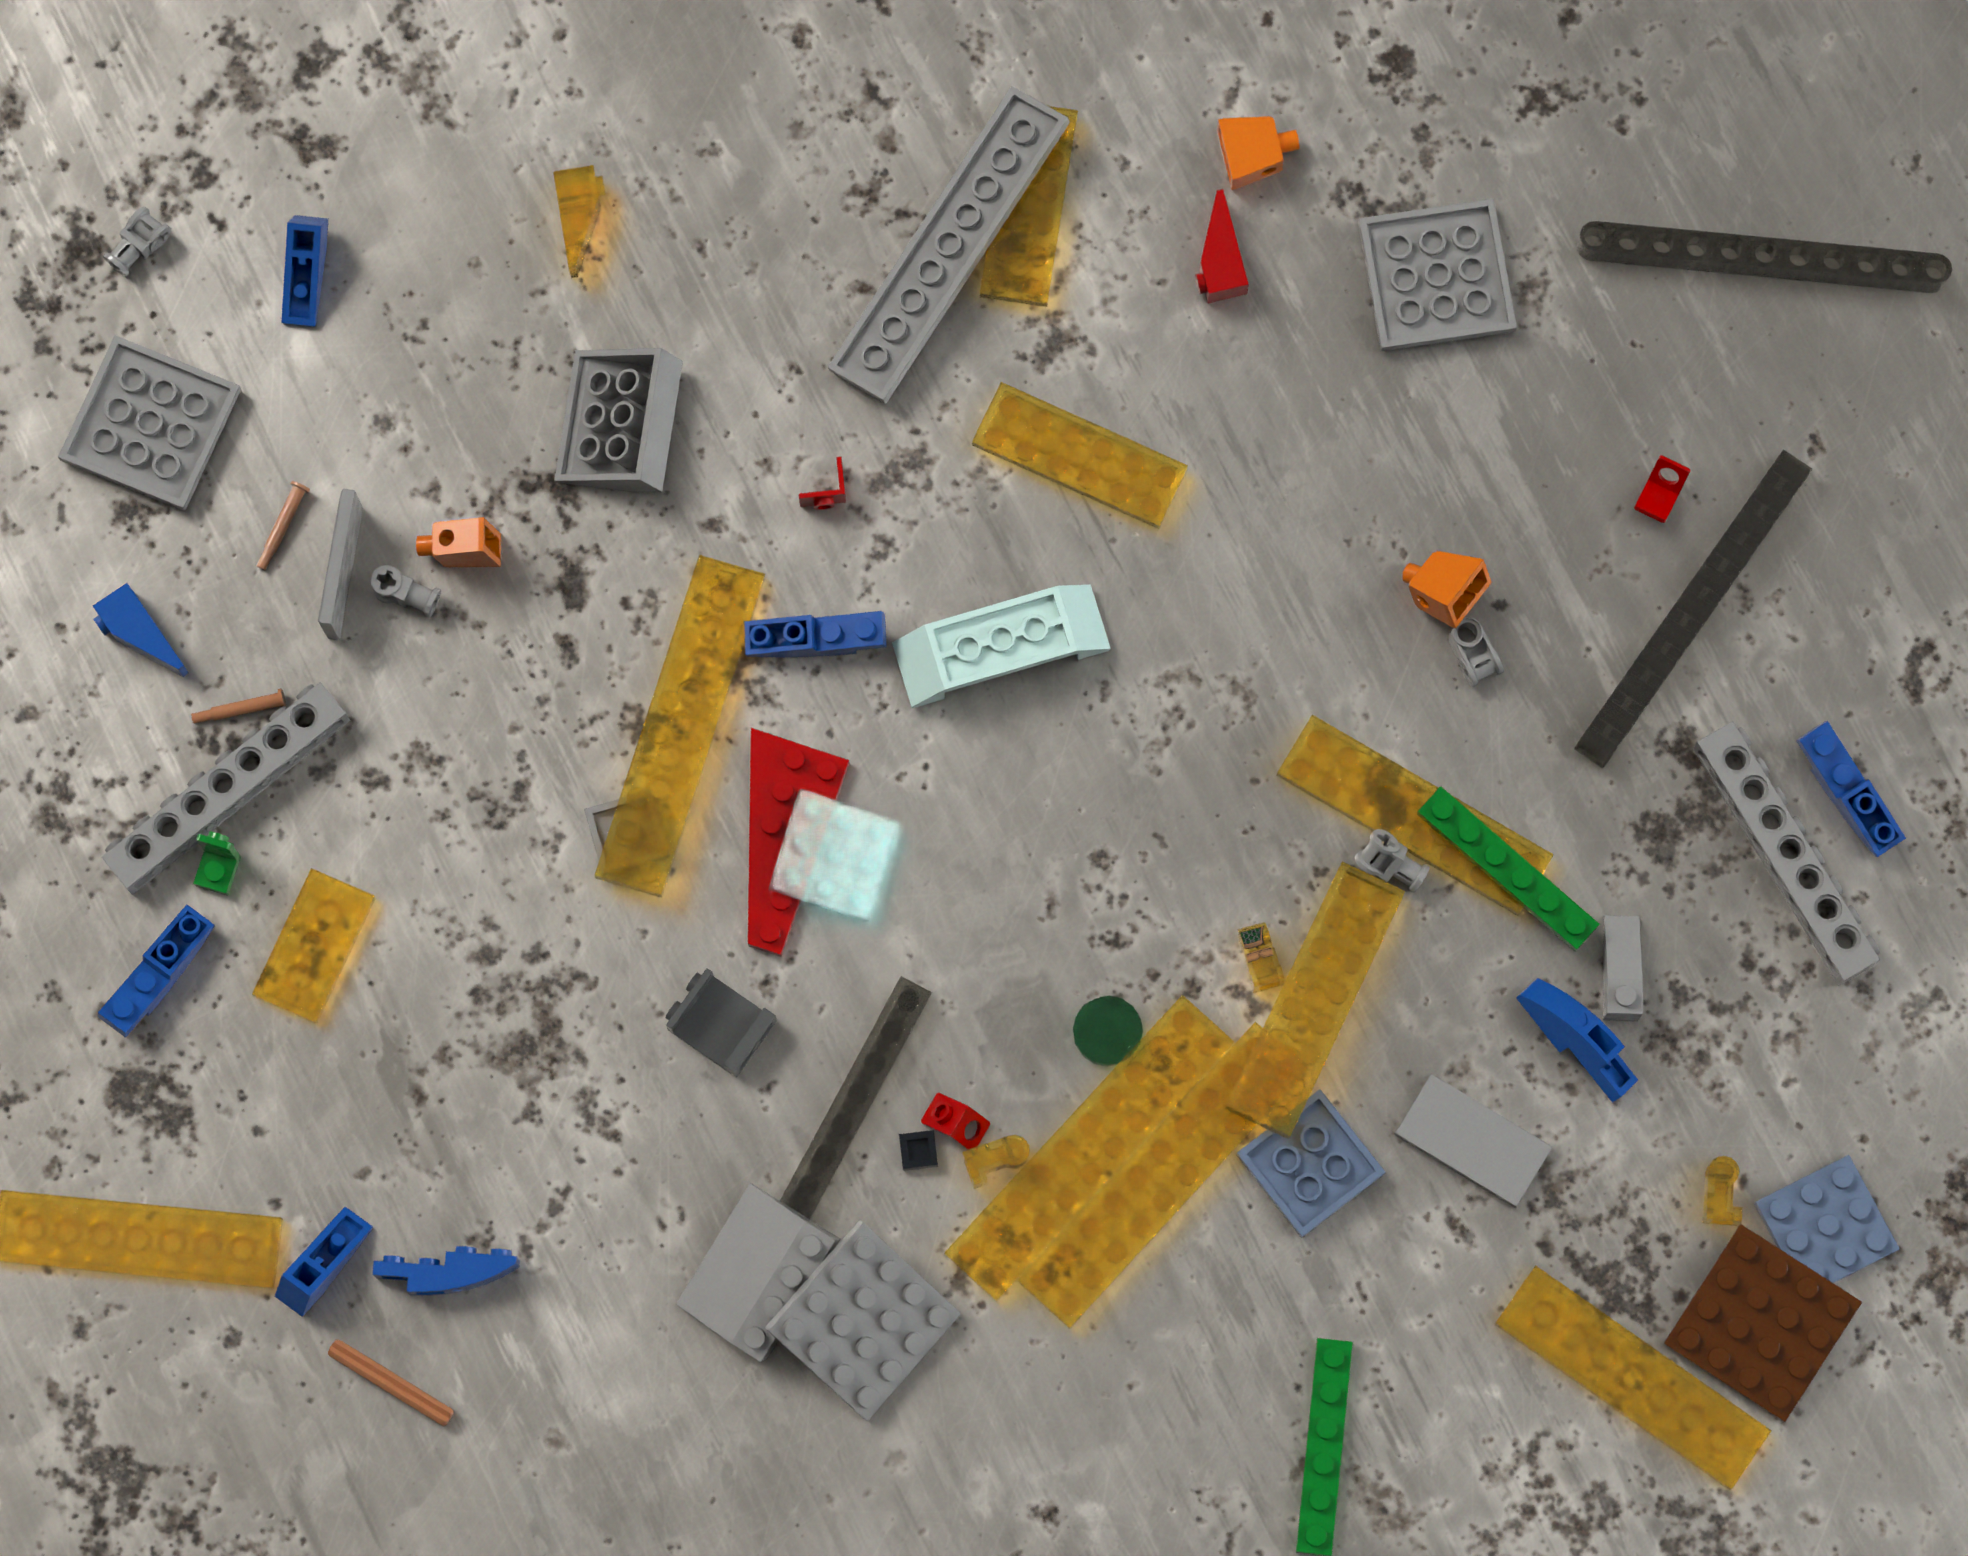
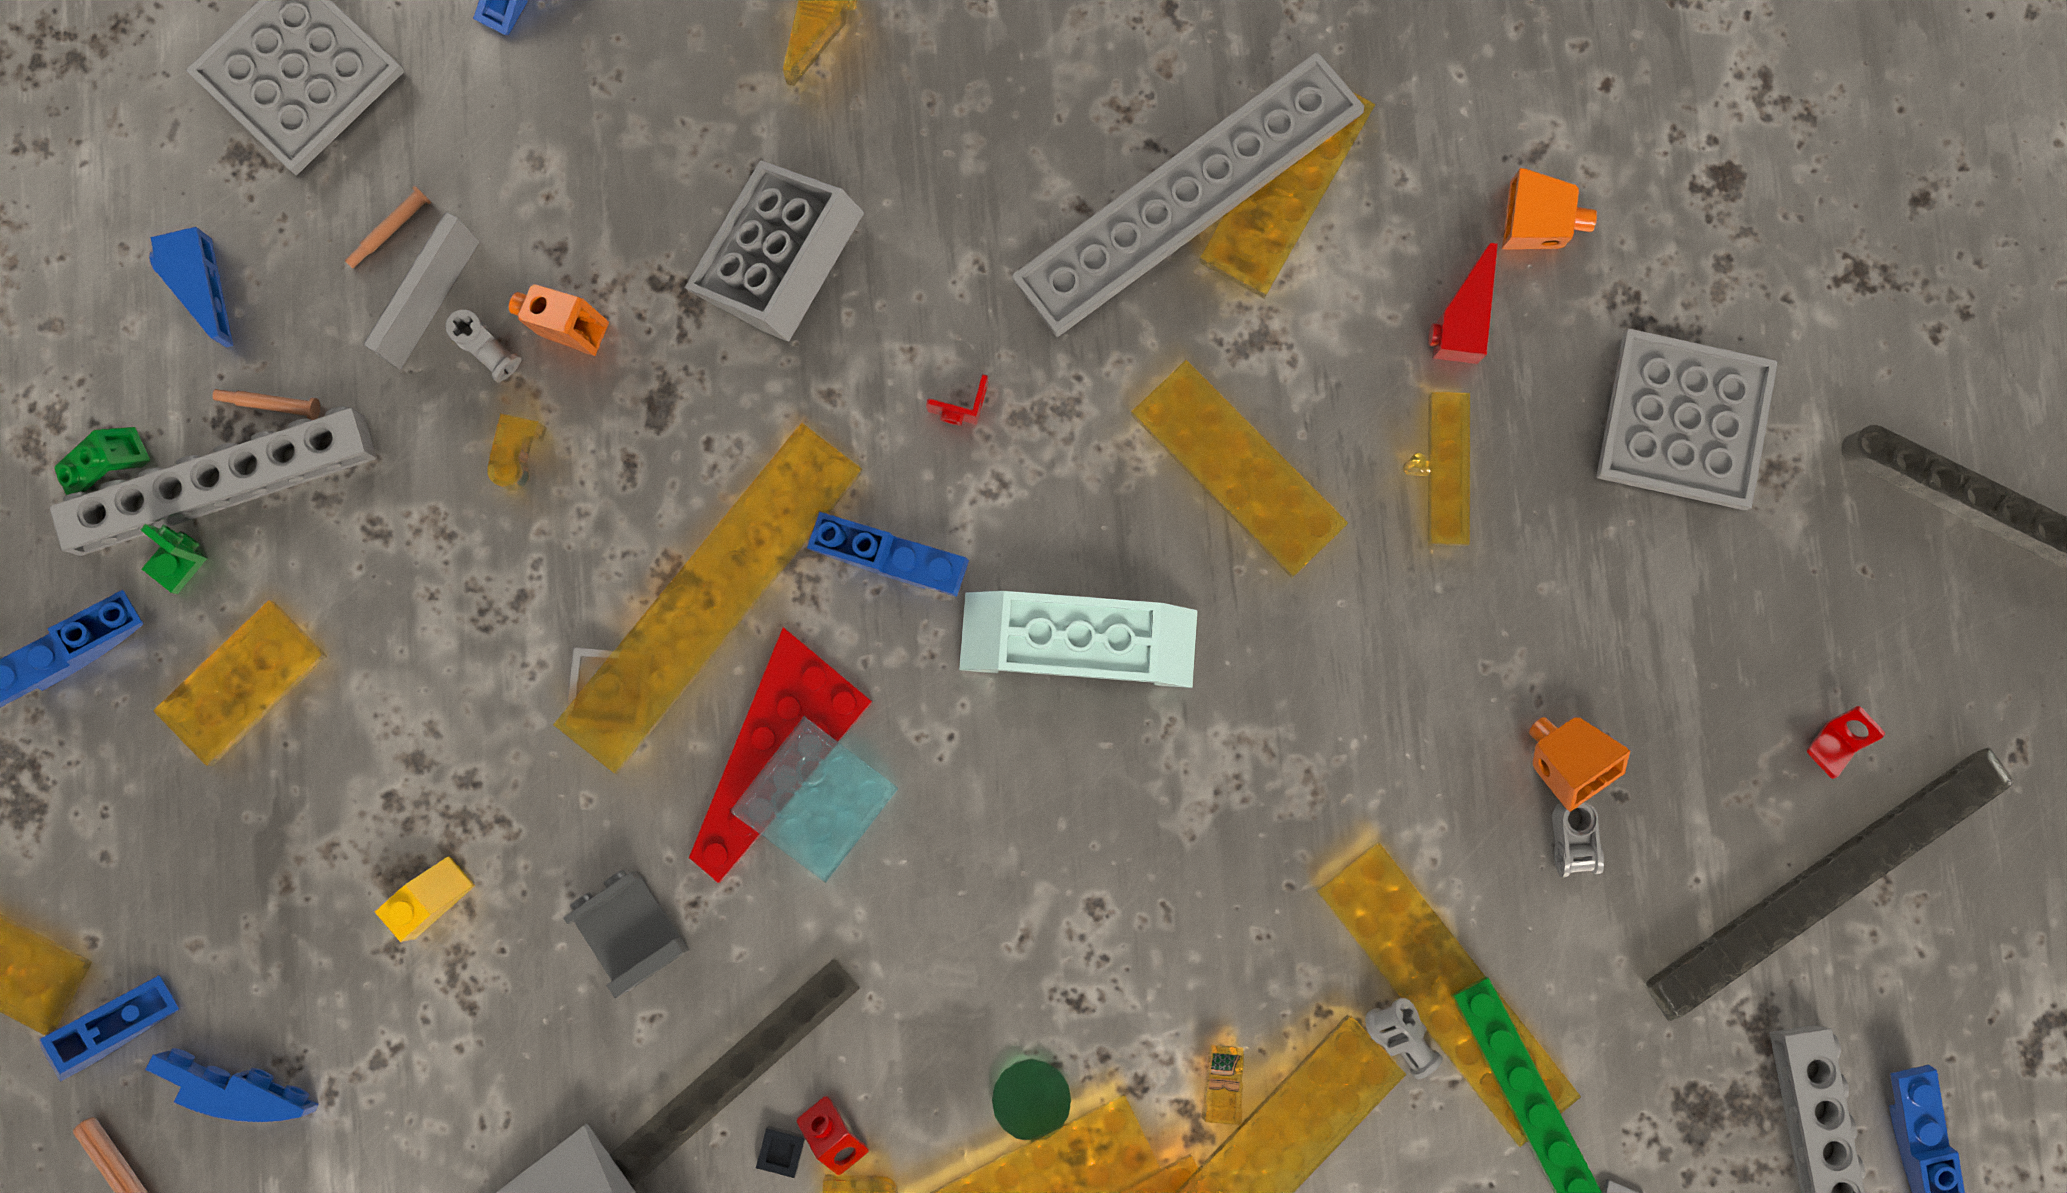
camera: 15 degrees right, 5 degrees up
none -> green bracket [54,427,151,496]
none -> yellow slope [374,856,475,942]
none -> clear yellow leg [487,413,547,491]
none -> clear yellow plate [1403,392,1470,547]

